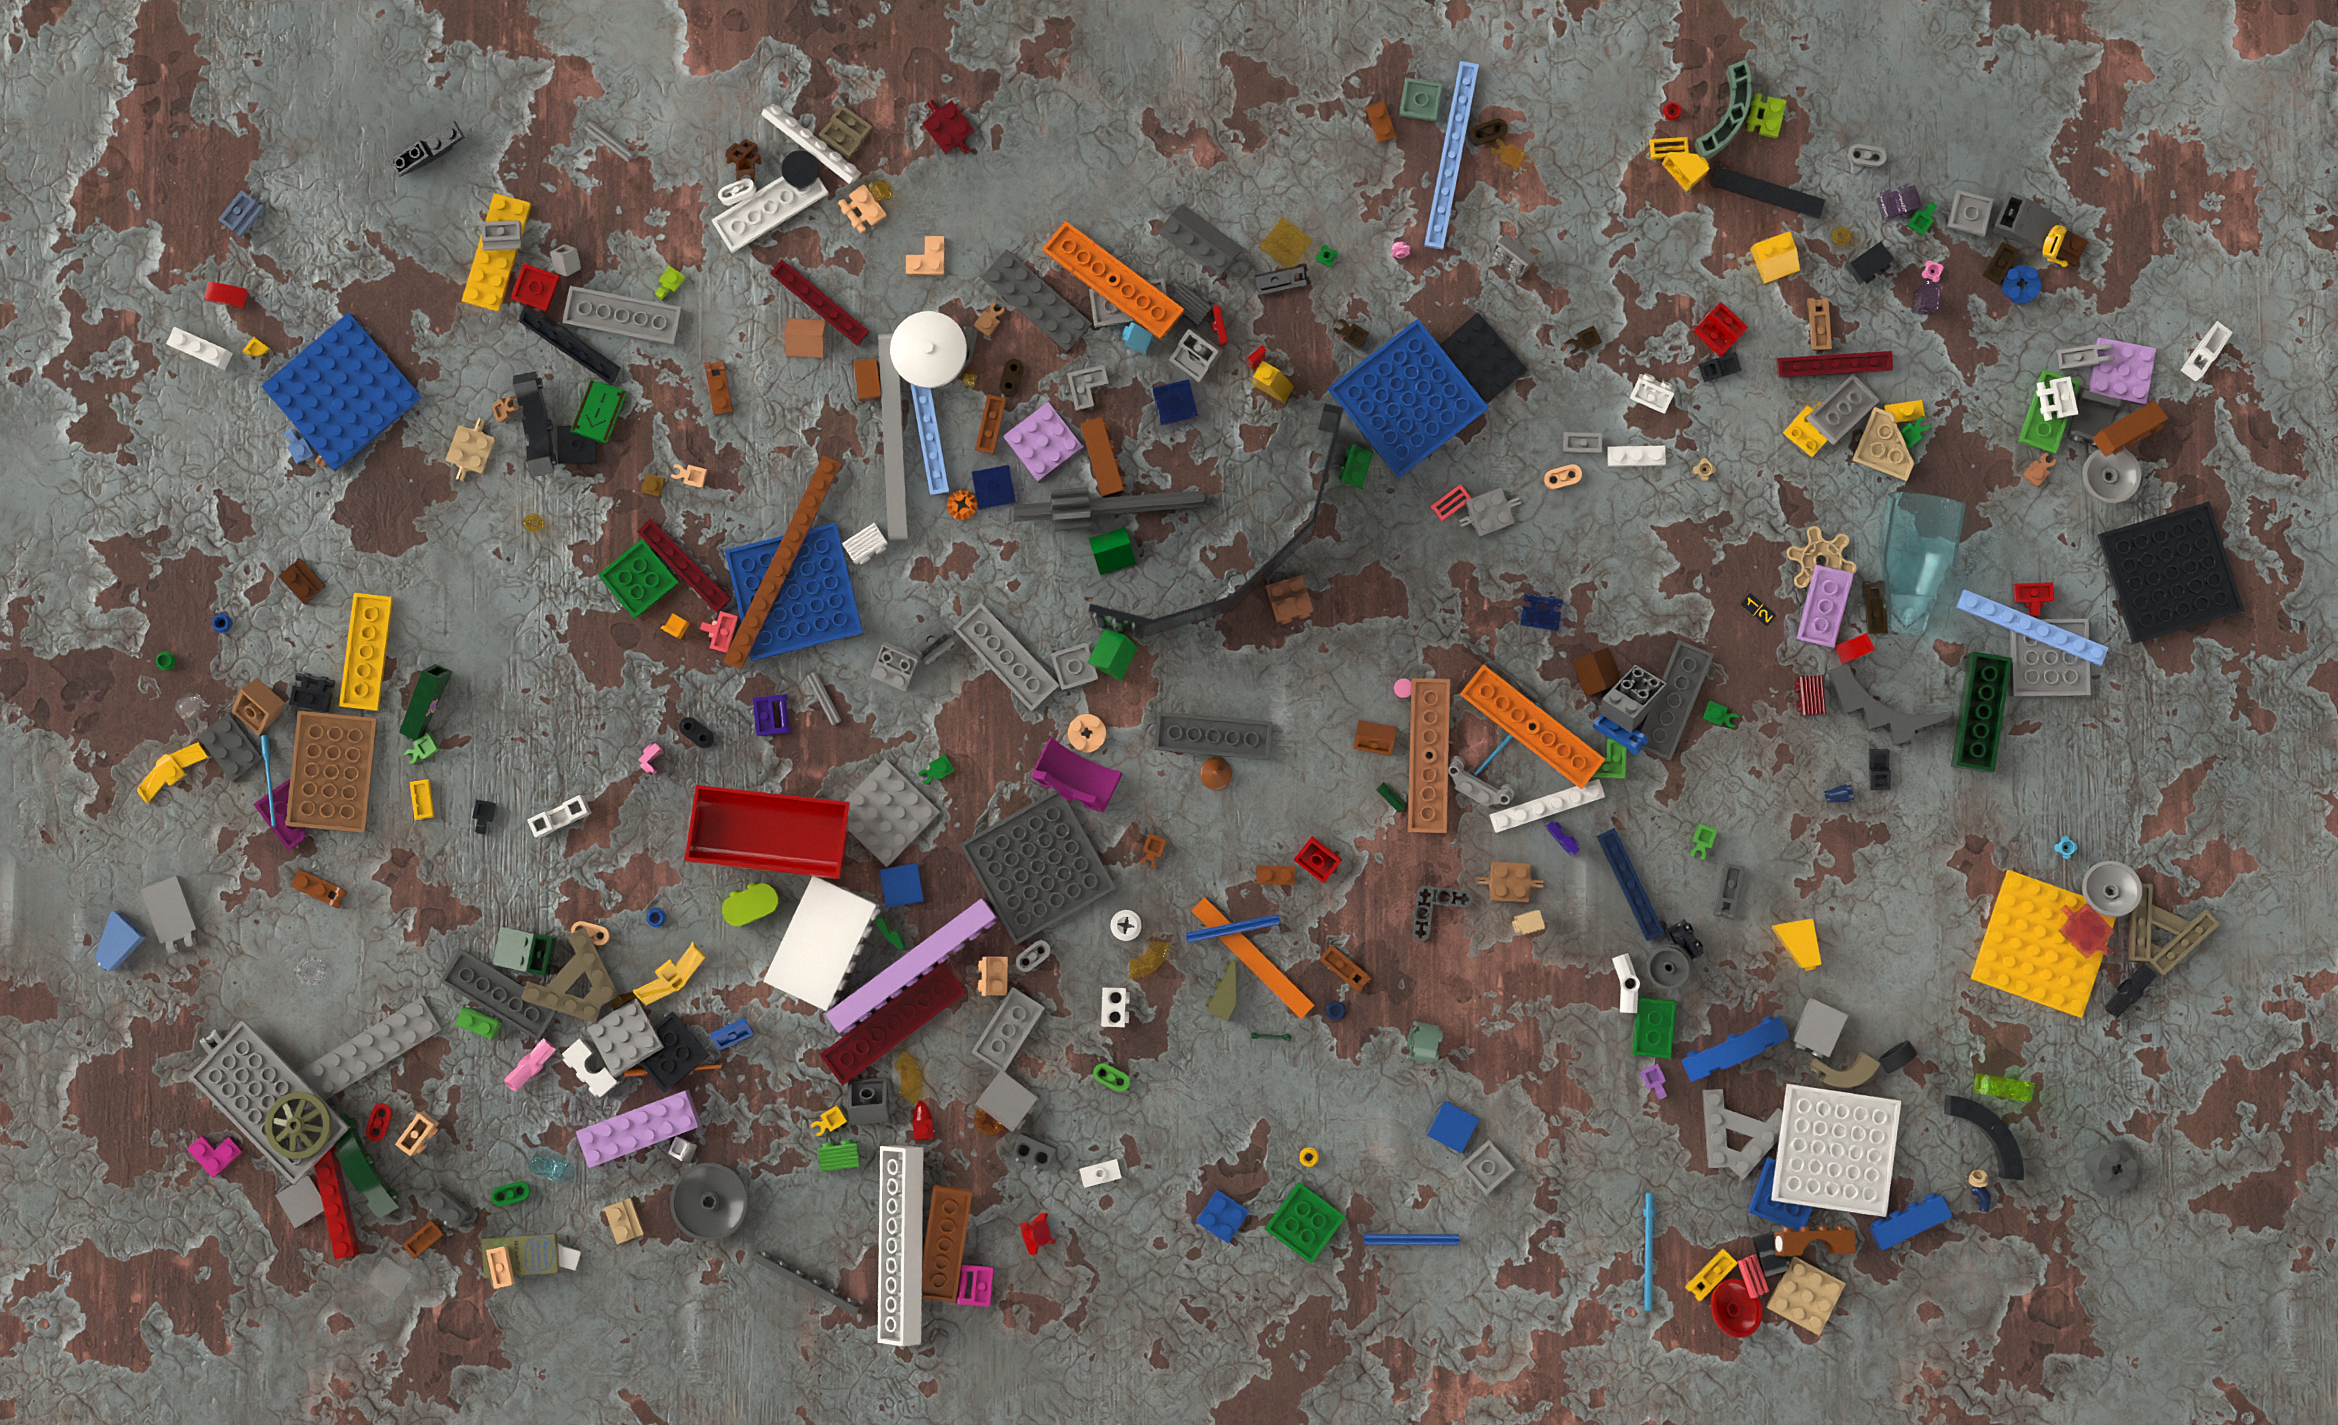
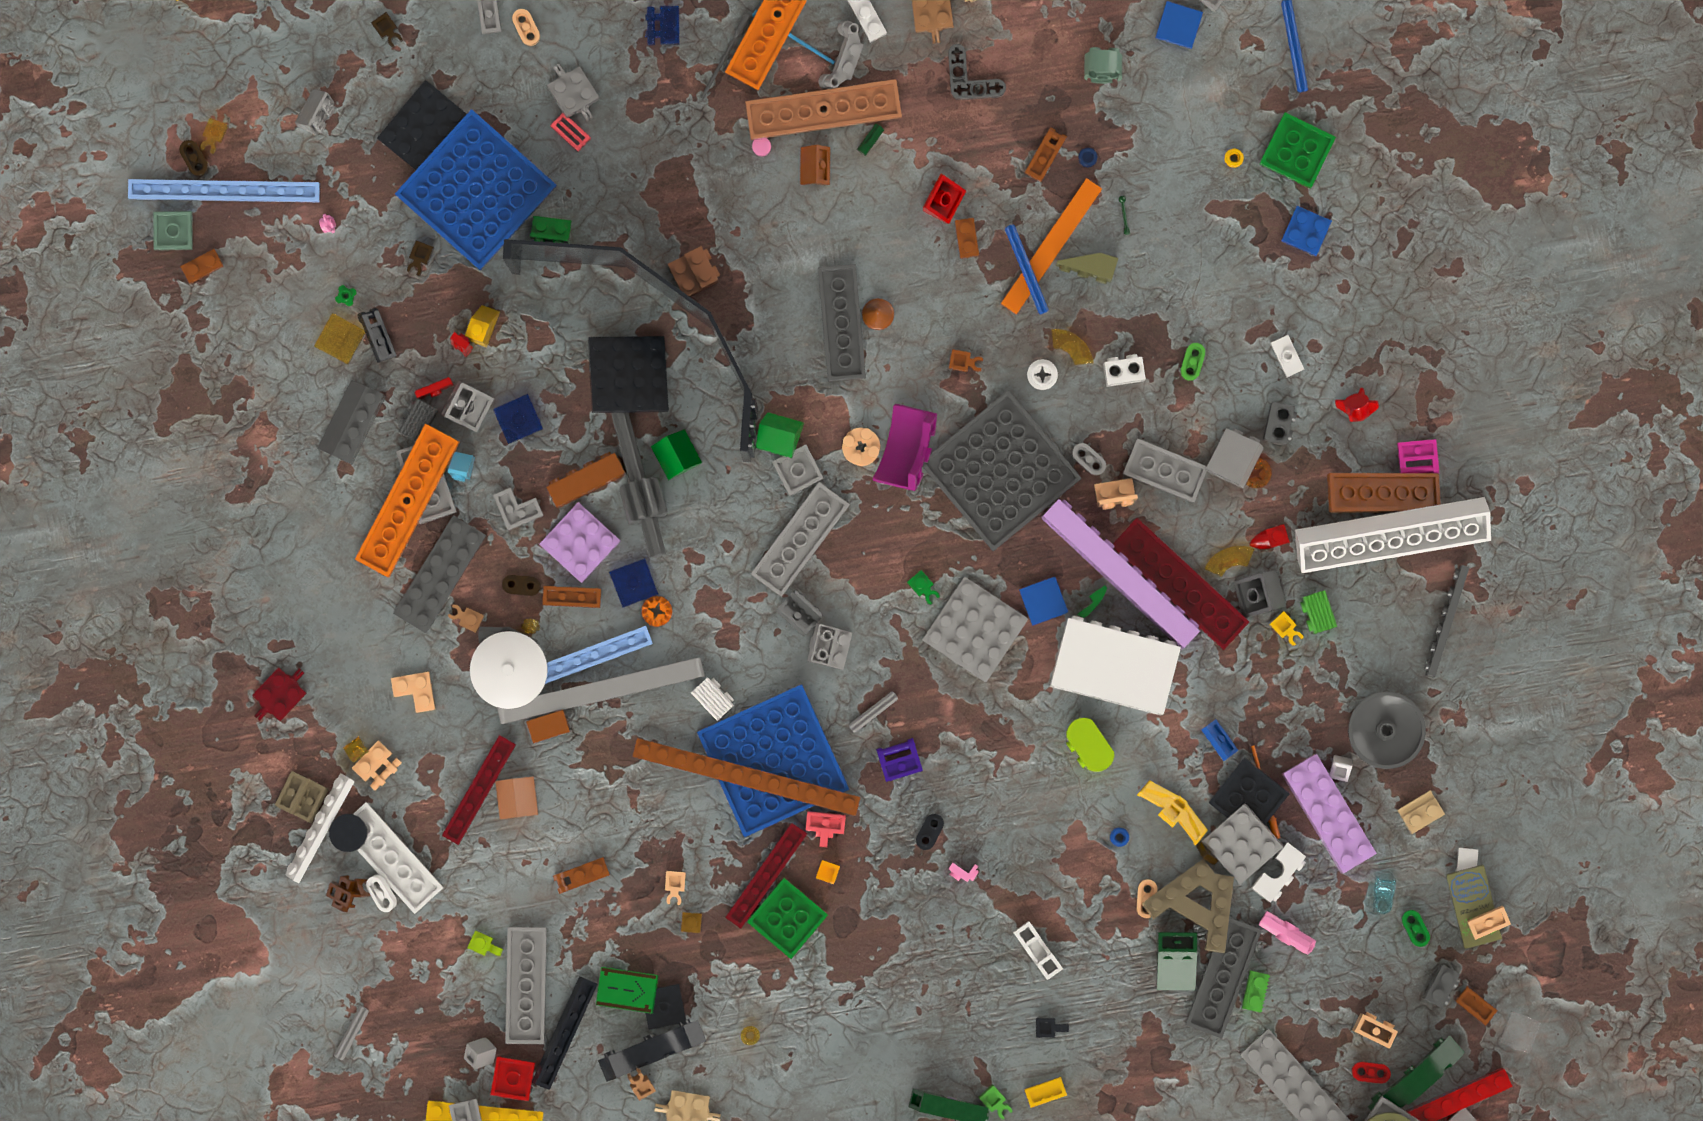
camera: 105 degrees left, 0 degrees up
red piece [684,785,850,879] -> none
none -> black plate [588,336,669,413]

